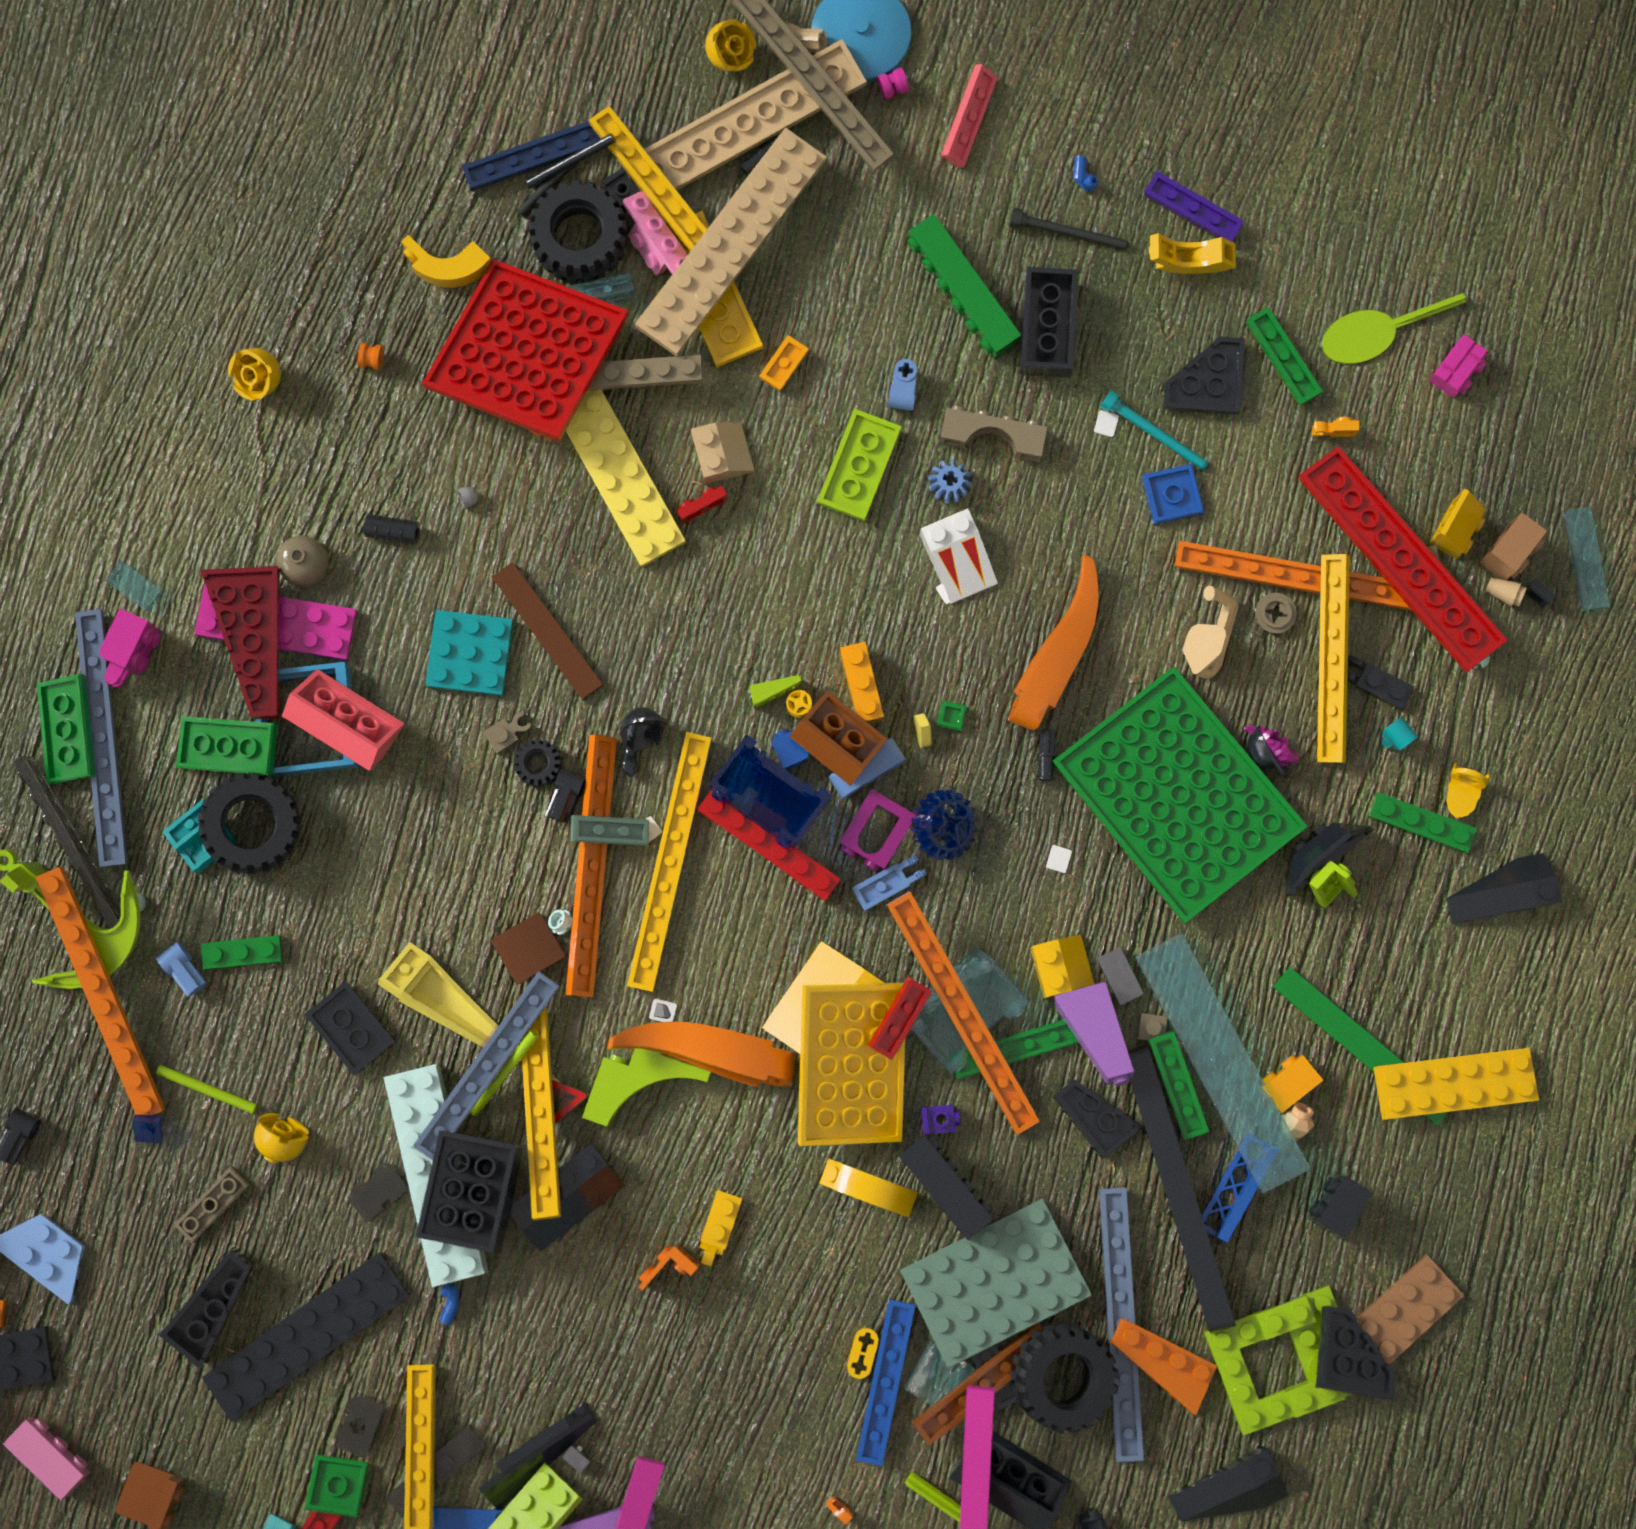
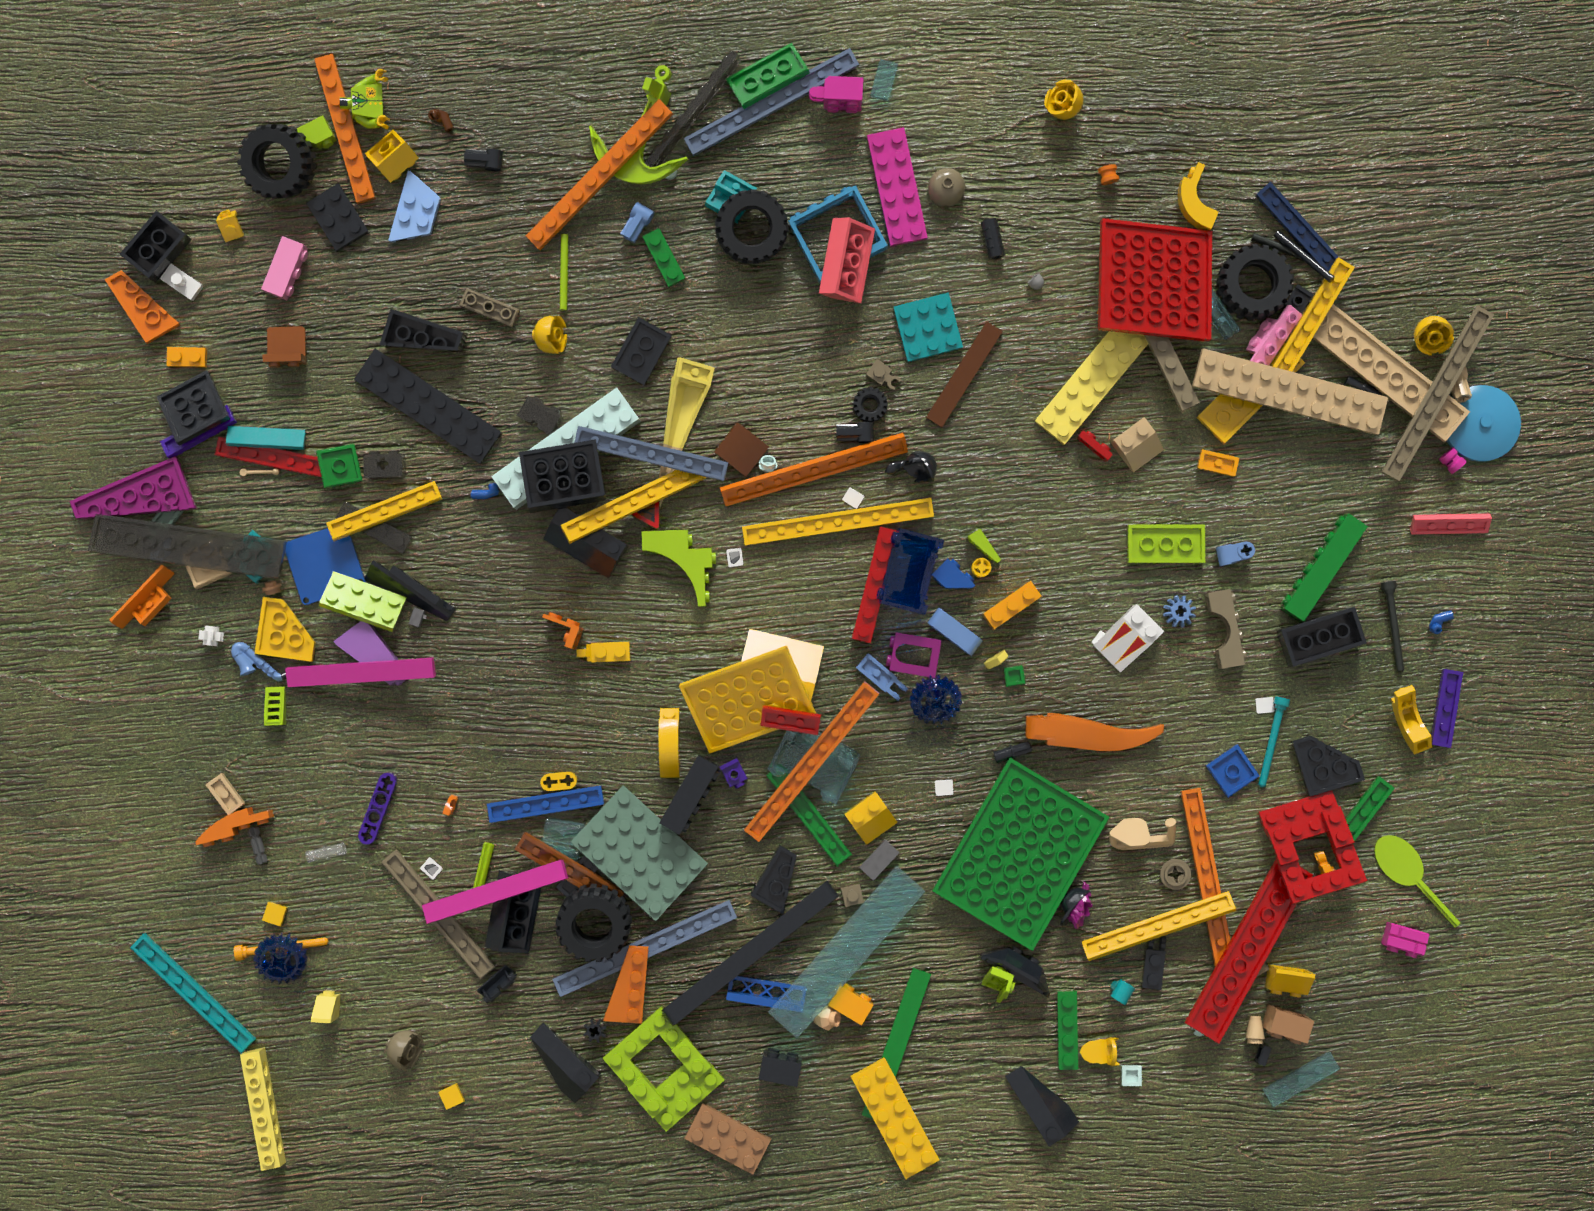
camera: 70 degrees right, 5 degrees up
clear blue plate [132,1114,164,1143] -> none
green tile [176,716,278,776] -> none
dark red wing [200,566,280,719] -> none
lime bar [470,1030,539,1117] -> none
sand green tile [570,815,649,846] -> none
orange animal [607,1022,796,1087] -> none
dark orange slope [789,690,888,786] -> none
medium lavender slope [1054,982,1134,1086] -> none
green plate [1148,1031,1209,1140] -> none
black plate [1316,1306,1396,1400] -> none
none -> black gear [583,1018,607,1043]
none -> light aqua plate [1121,1065,1142,1086]
none -> red piece [1258,790,1367,905]

